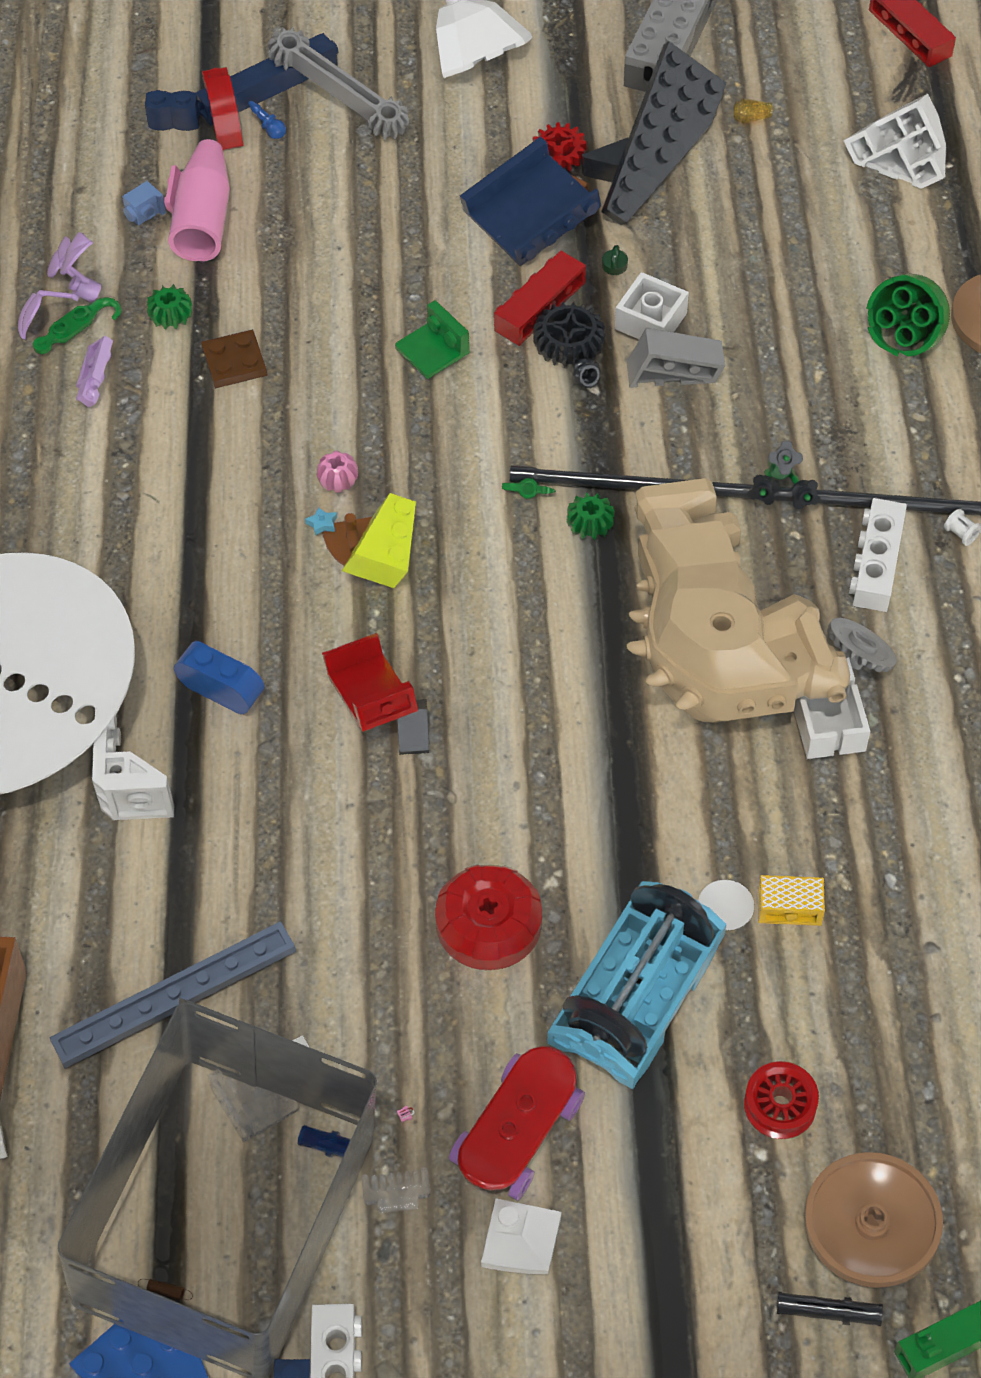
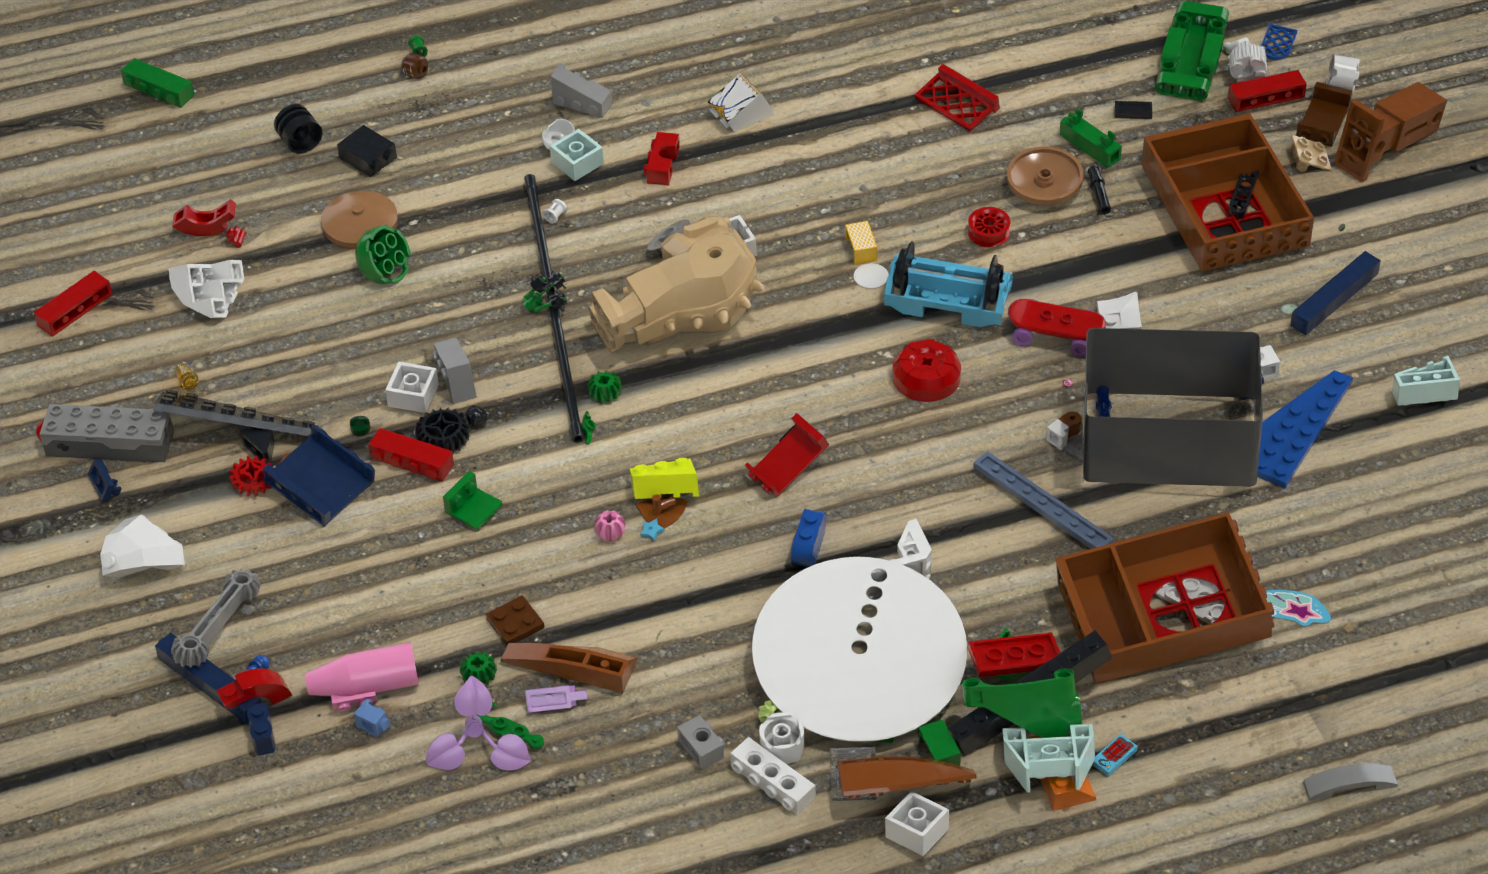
camera: 105 degrees left, 10 degrees down
white brick [849,498,907,612] -> none
none -> dark blue plate [88,459,122,502]
none -> dark orange wedge [501,643,638,693]

